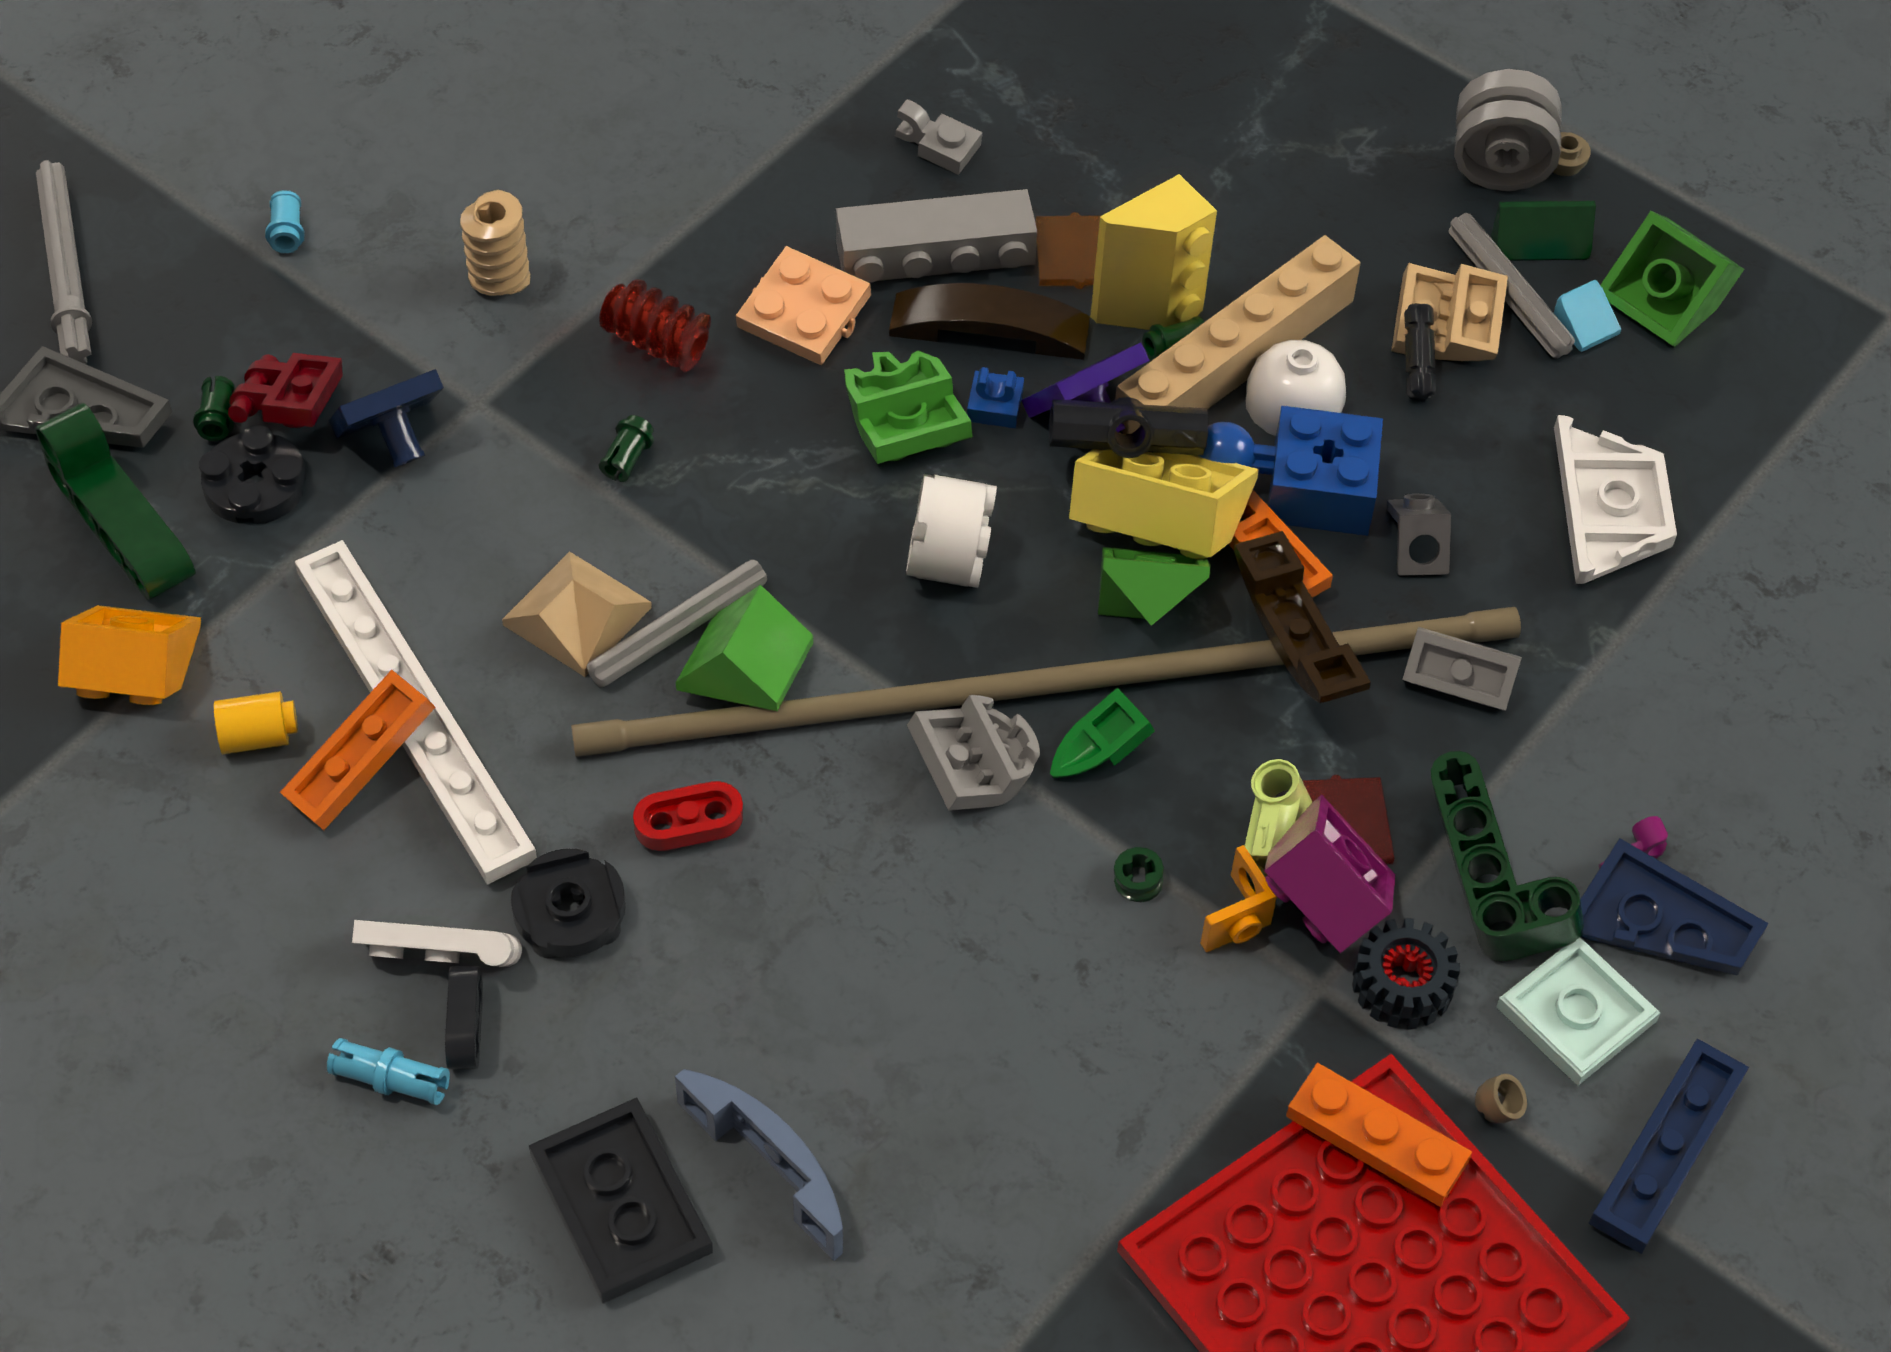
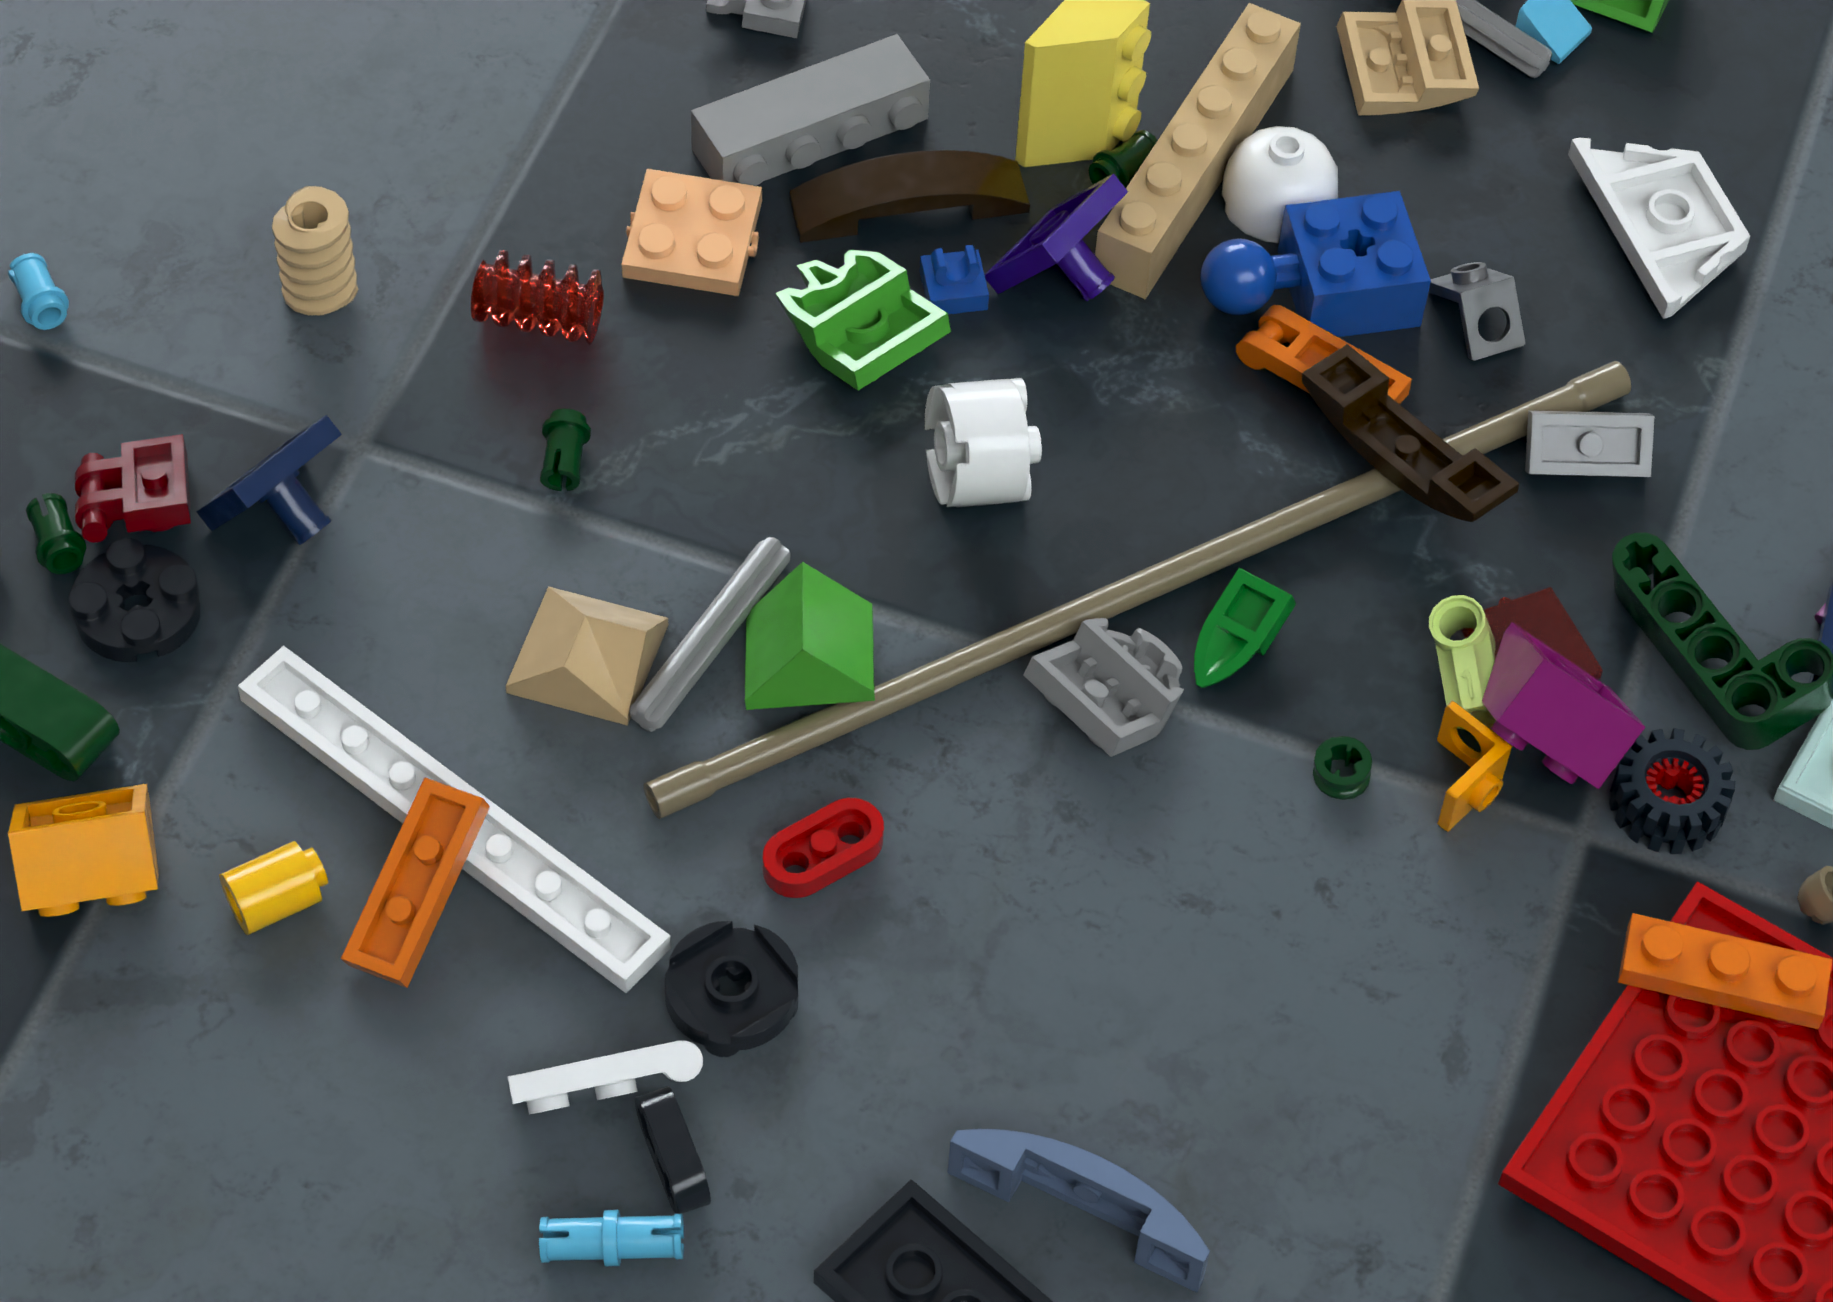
camera: 20 degrees left, 0 degrees up
clear orange piece [1035,212,1100,289] -> none
black piece [1049,397,1208,458] -> none
light yellow slope [1069,433,1259,559] -> none
bright green slope [1098,547,1210,626] -> none
black axle [1404,303,1436,400] -> none

